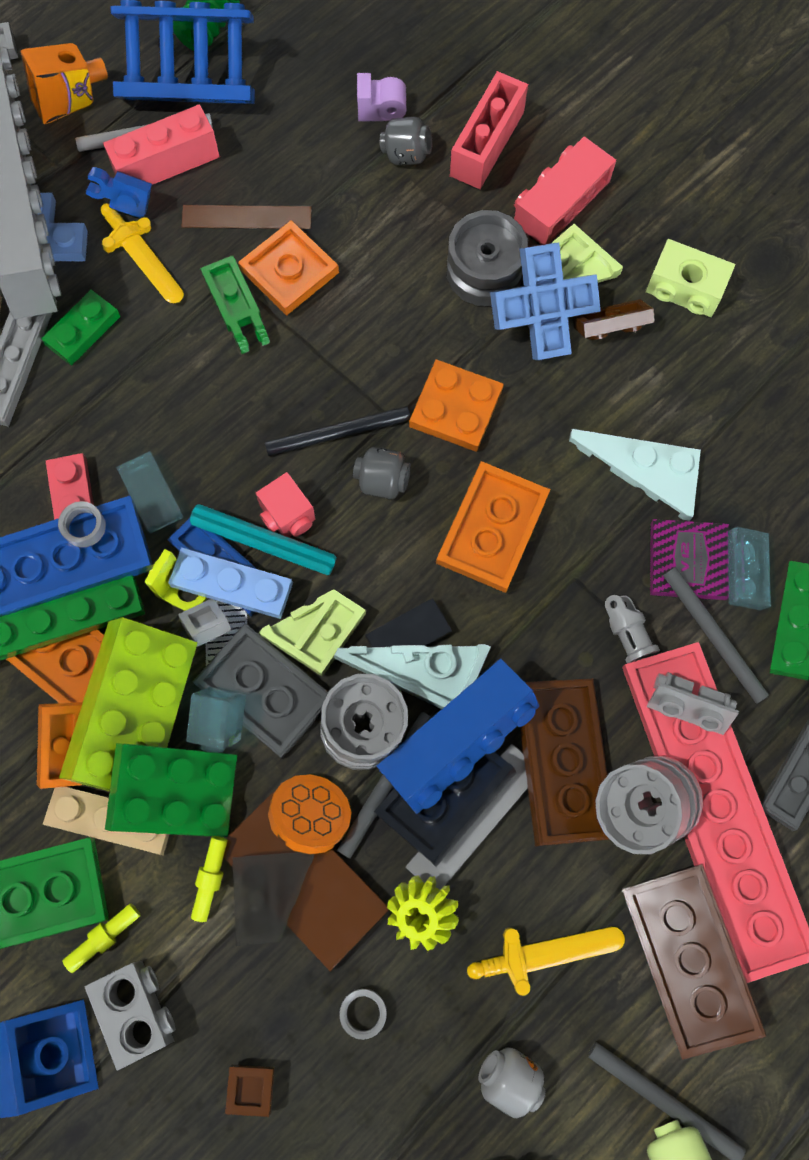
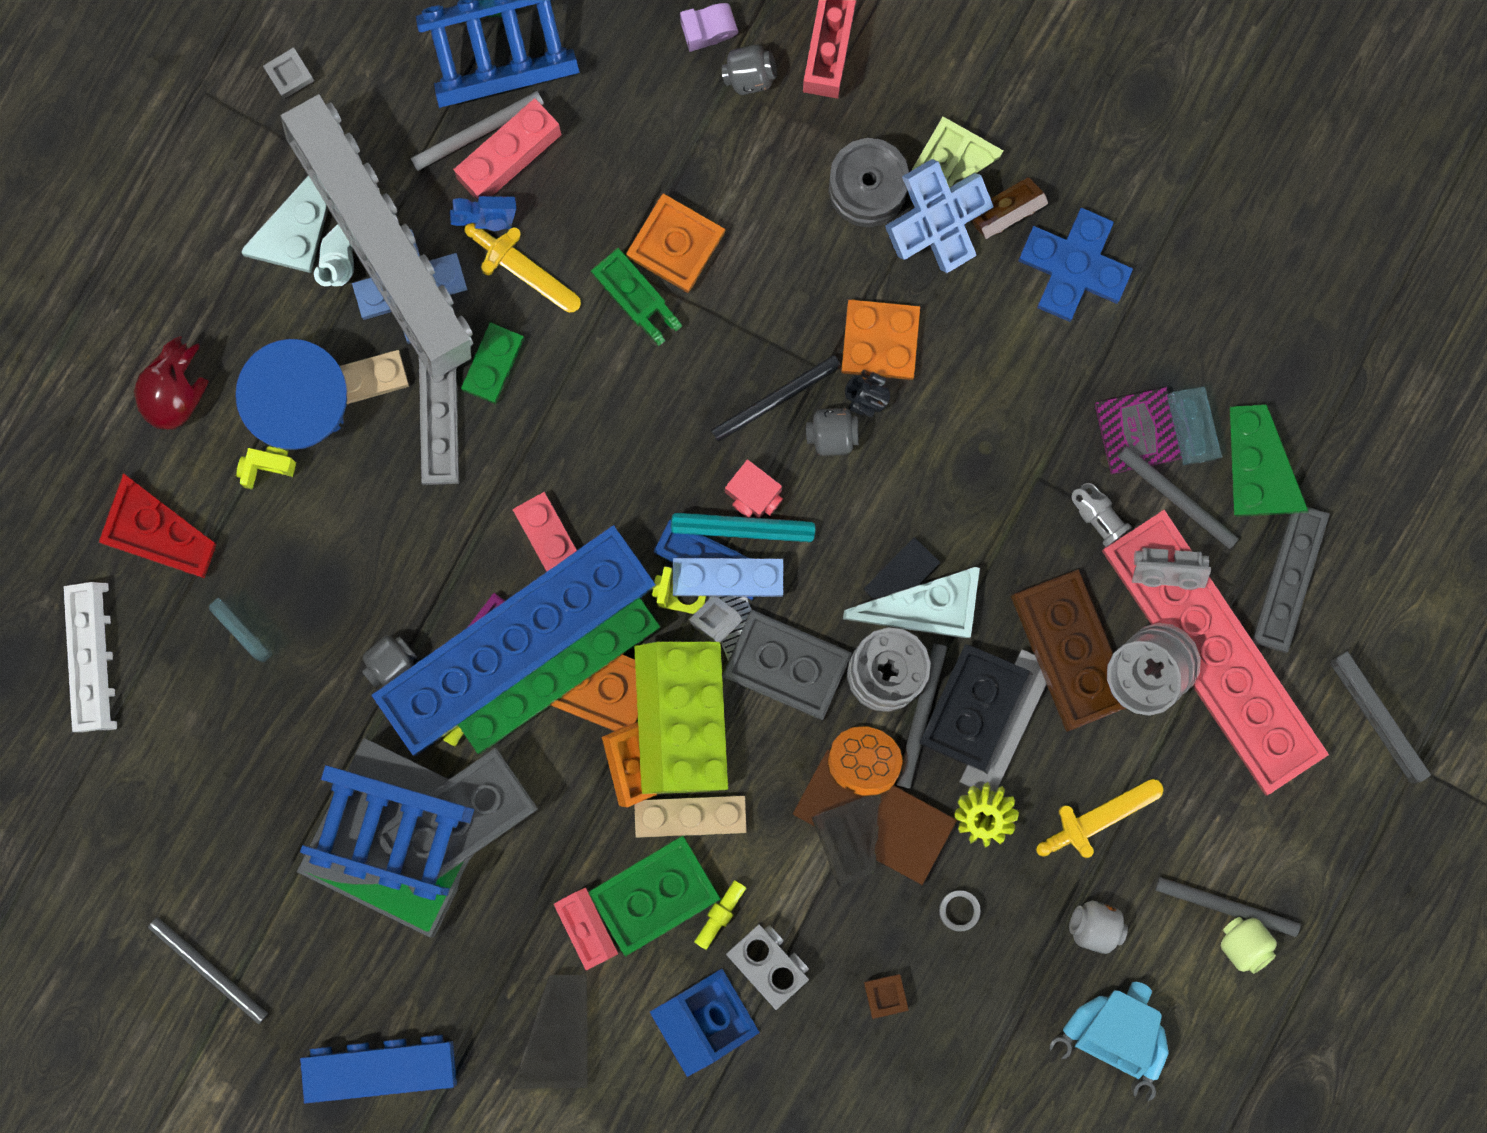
camera: 15 degrees left, 10 degrees up
orange torso [21,43,108,124] -> none
light grey piece [58,501,106,547] -> none
green plate [105,743,237,837] -> none
clear light blue tile [116,451,184,534] -> none
reddish brown sticker [181,205,311,229] -> none
clear light blue brick [186,687,246,753] -> none
neon yellow bar [191,836,228,922] -> none
yellowish green wing [259,589,366,677] -> none
blue brick [376,659,540,814] -> none
orange plate [436,461,551,593] -> none
coral brick [514,137,616,245] -> none
light aqua wing [569,429,701,521] -> none
tile [622,864,766,1060] -> none
yellowish green brick [646,239,735,318] -> none
none -> black gear [845,370,890,417]
none -> blue plate [1018,208,1133,322]

